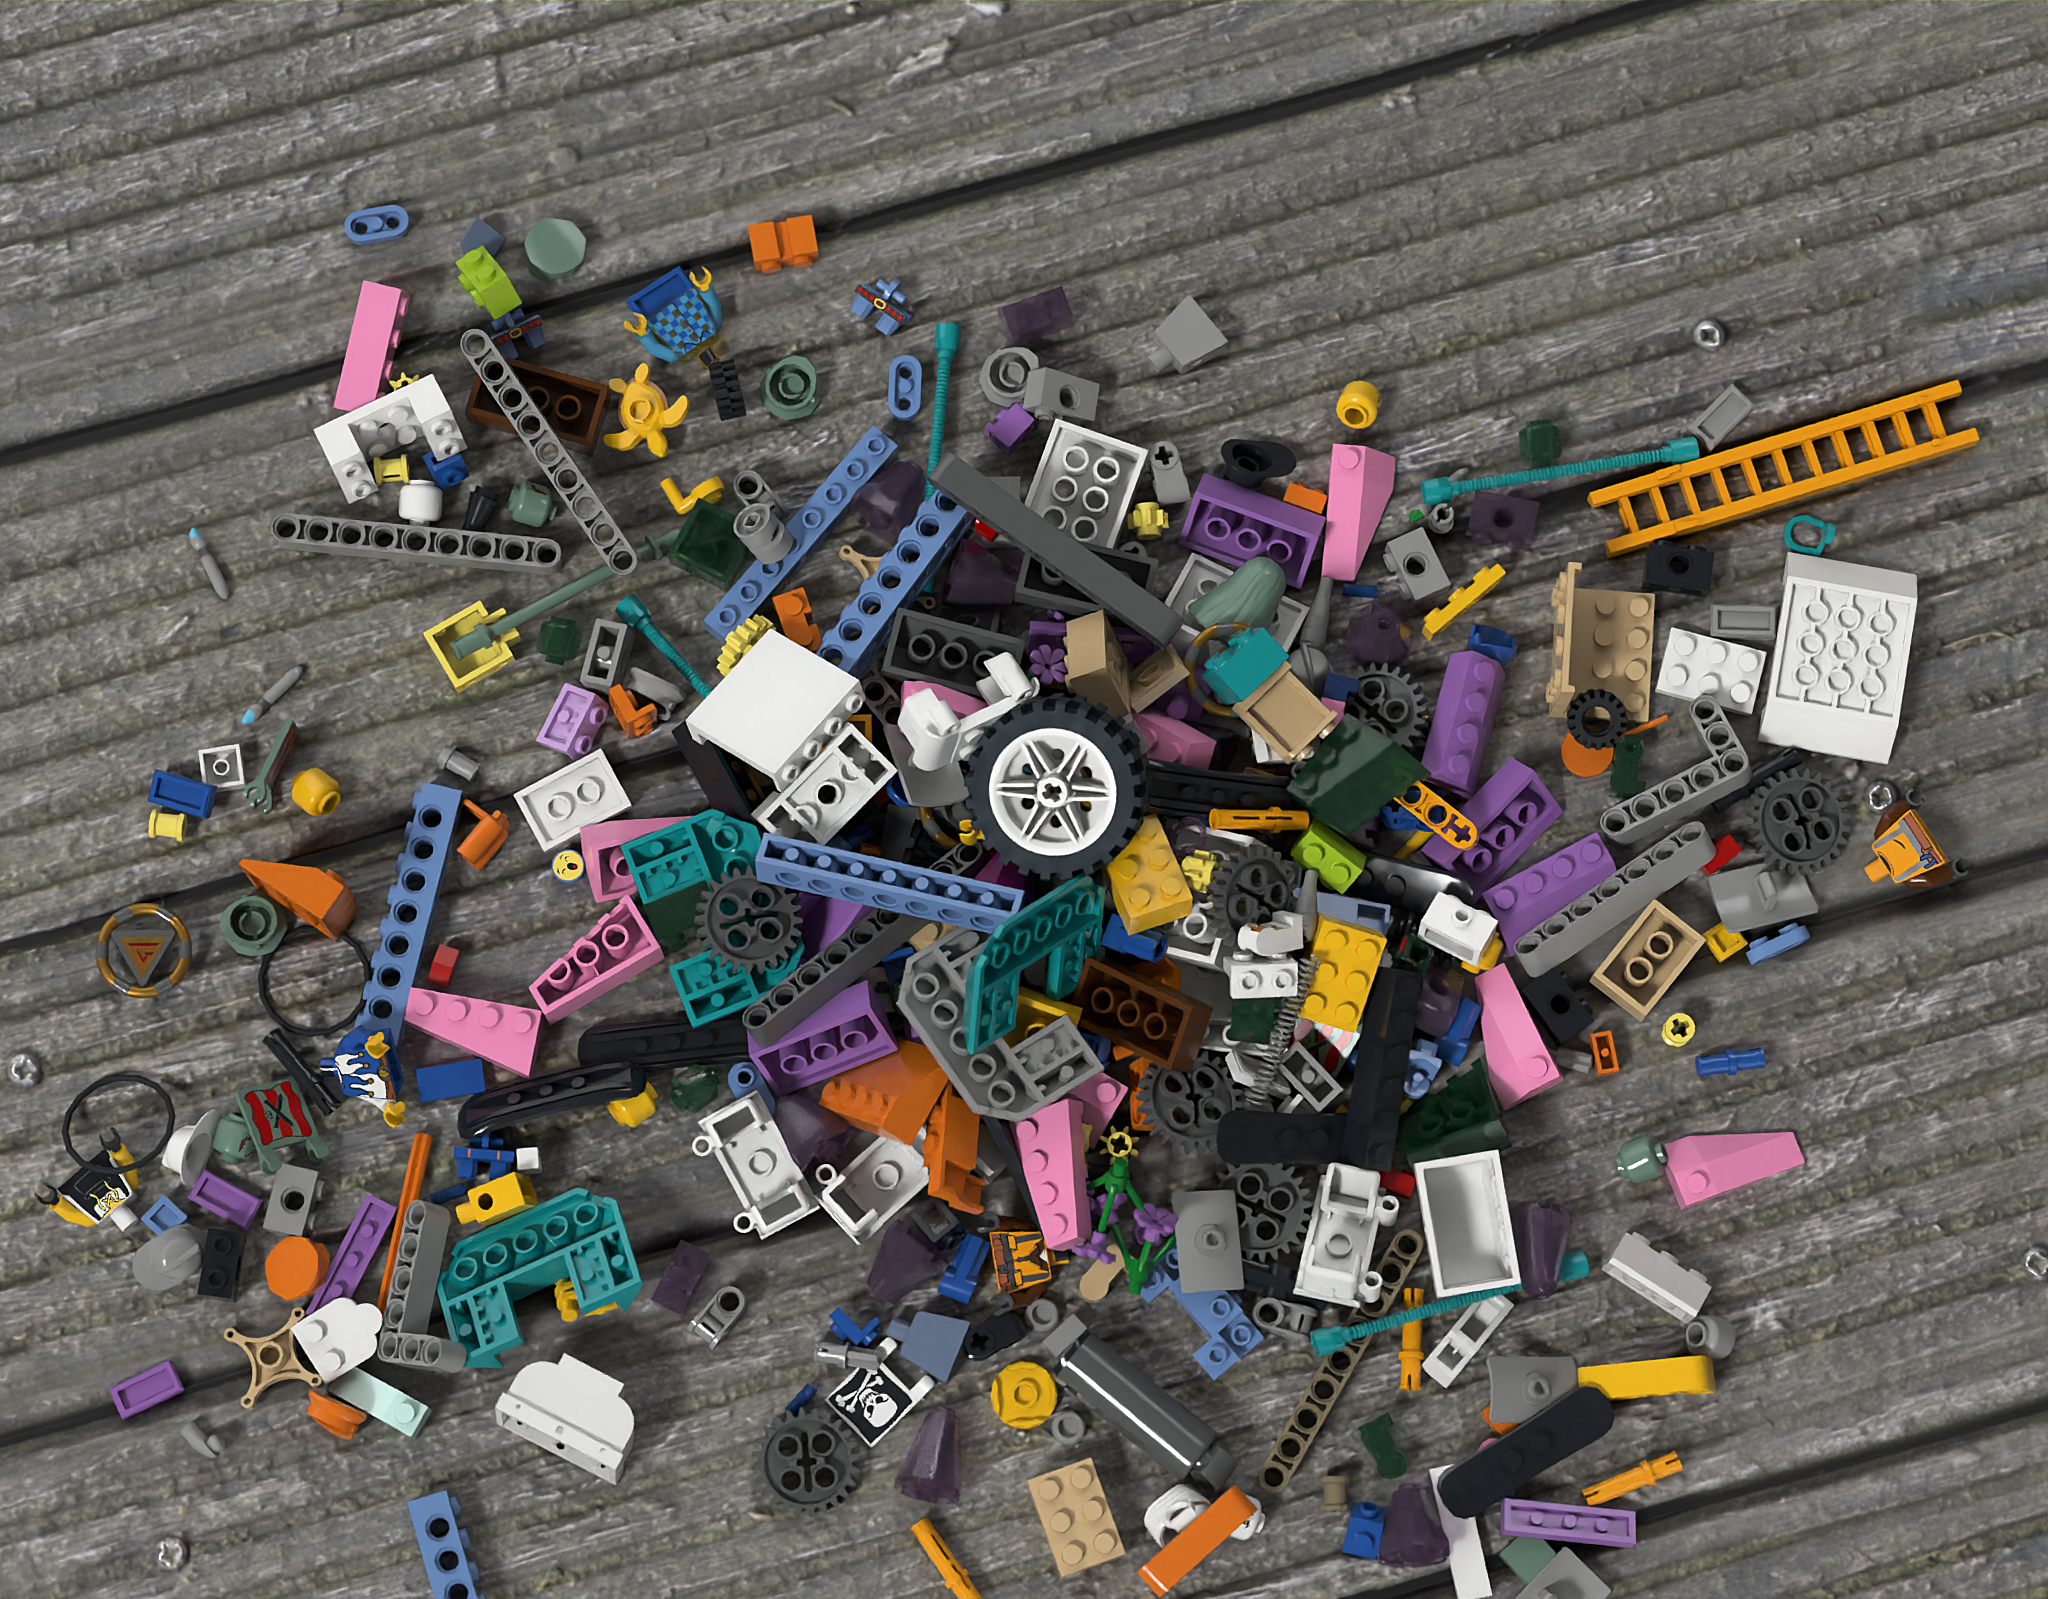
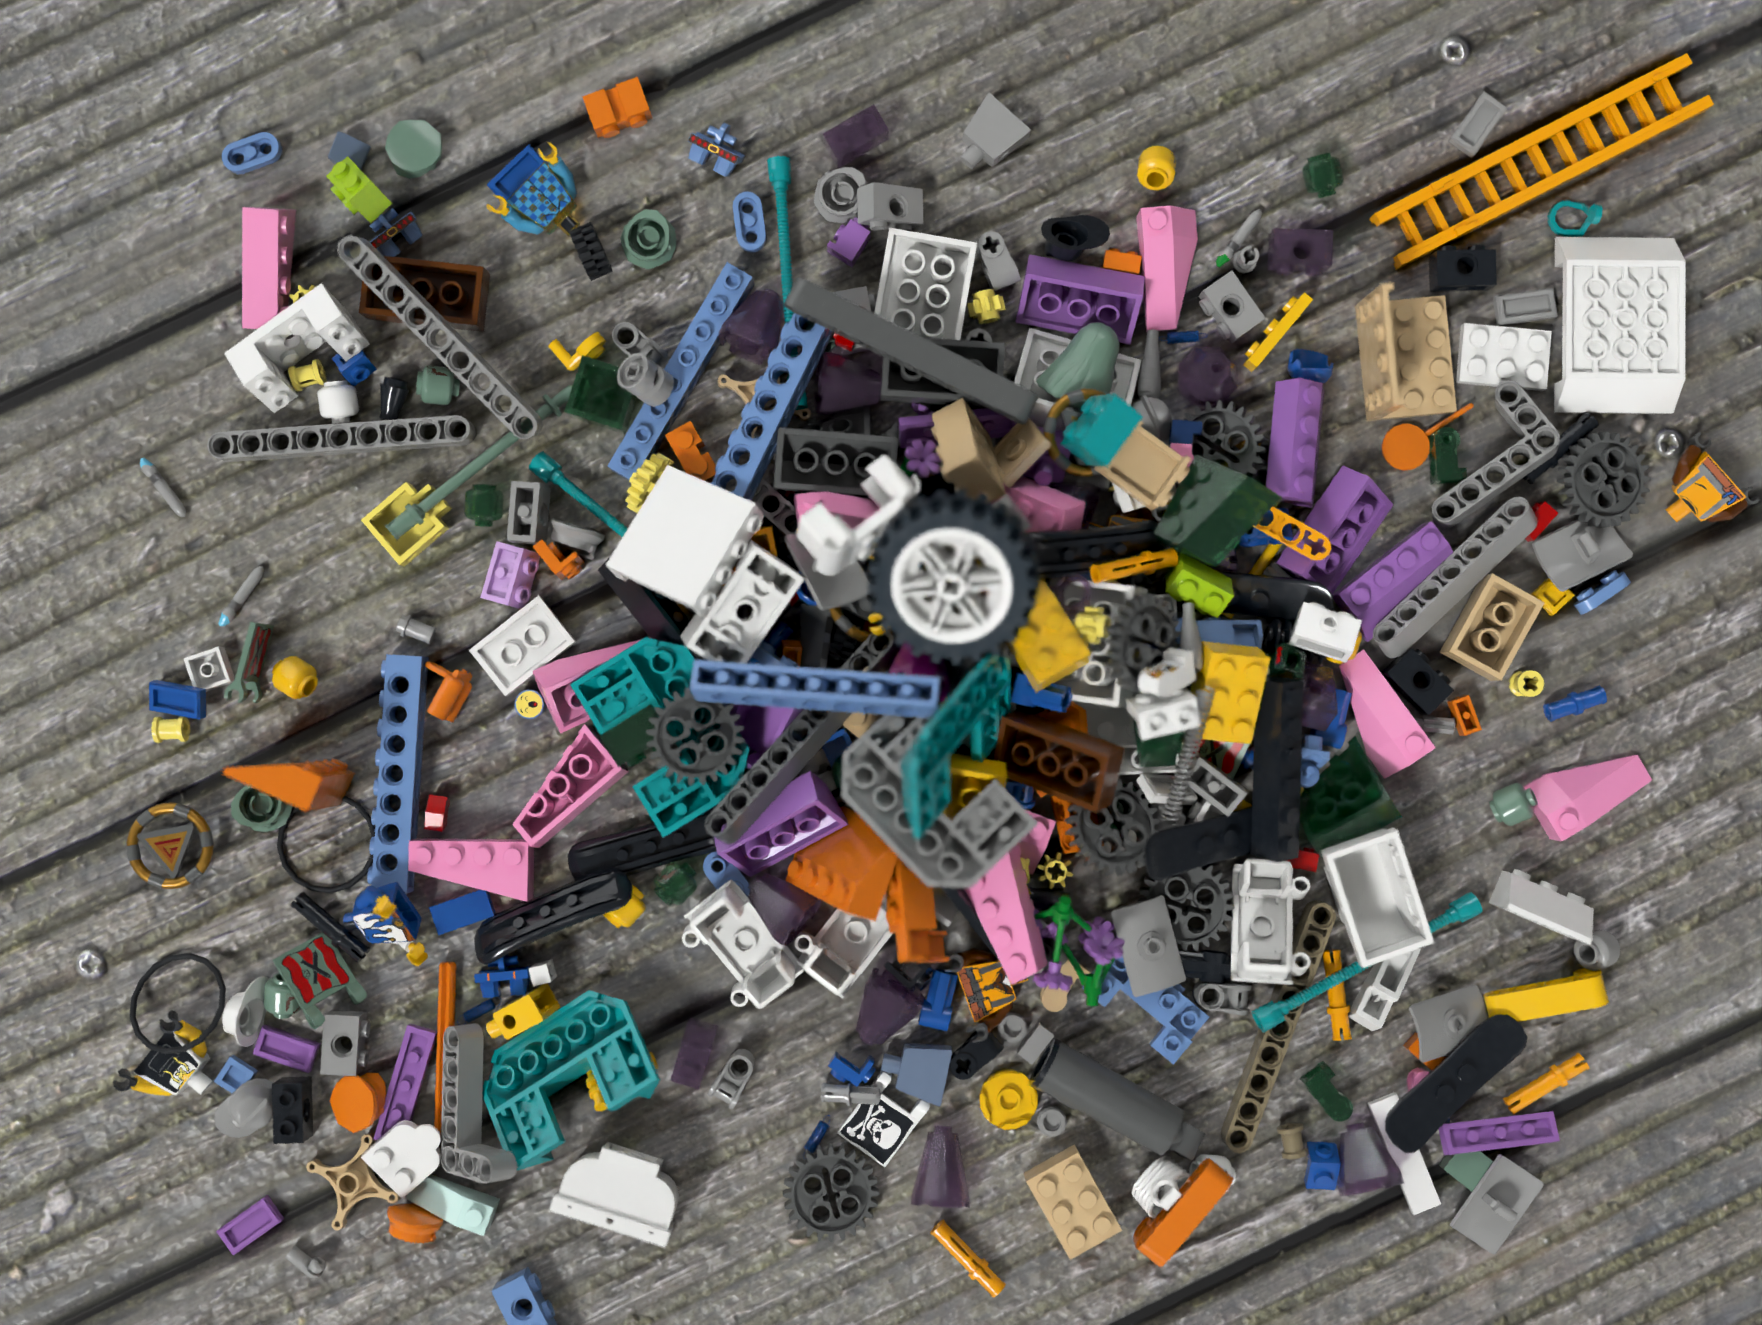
camera: 10 degrees left, 10 degrees up
yellow animal [603,363,690,458] -> none
teal hose [1420,437,1699,506] -> none
clear purple cone [1509,1202,1573,1300] -> none
black tyre [1567,688,1628,750] -> none

